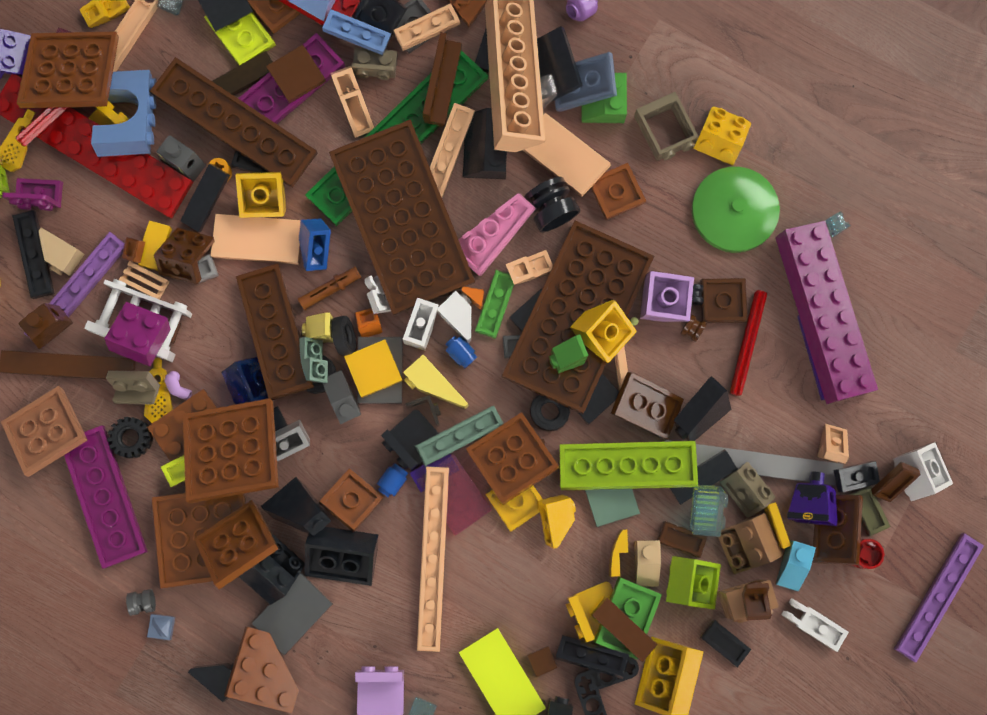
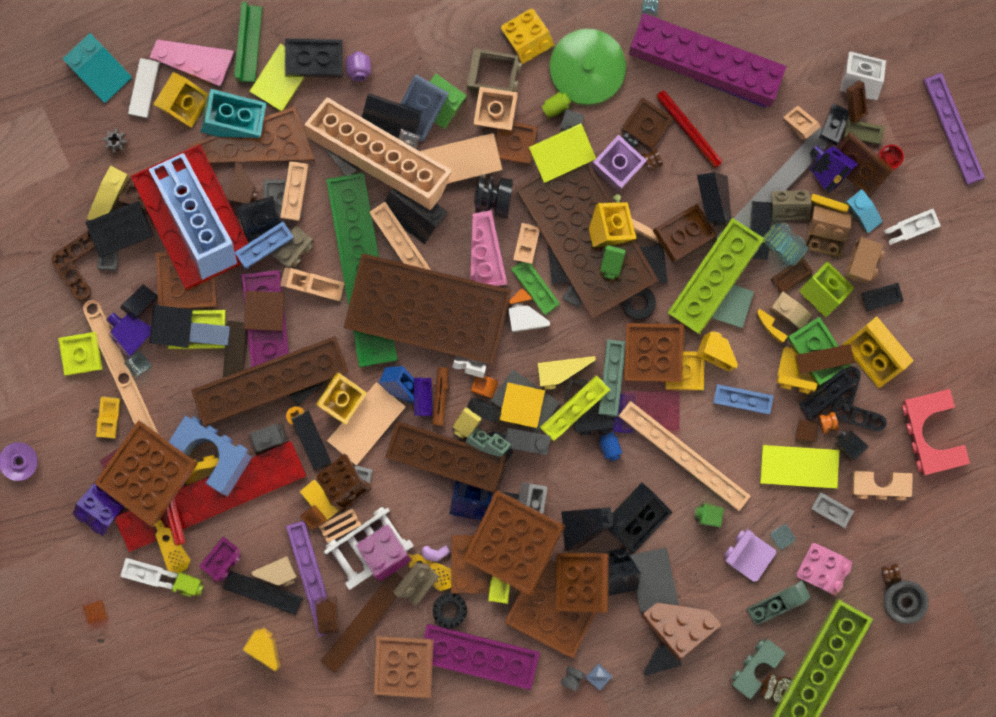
camera: 55 degrees left, 5 degrees up
dark orange plate [319,468,384,532] -> none
white slope [403,298,439,351] -> none
reddish brown fence [423,32,462,127] -> none
blue brick [445,336,477,369] -> none
reddish brown bracket [742,581,772,621] -> none
none -> sand blue tile [189,323,230,346]
none -> dark purple tile [414,377,432,417]
none -> light nougat slope [474,87,518,131]
none -> neon yellow tile [529,123,596,183]
none -> neon yellow tile [540,375,610,441]
none -> lime brick [542,92,571,118]
none -> dark grey brick [560,109,584,132]
none -> bright green slope [694,504,724,527]
none -> medium blue plate [713,384,774,415]
none -> orange wheel [819,412,839,434]

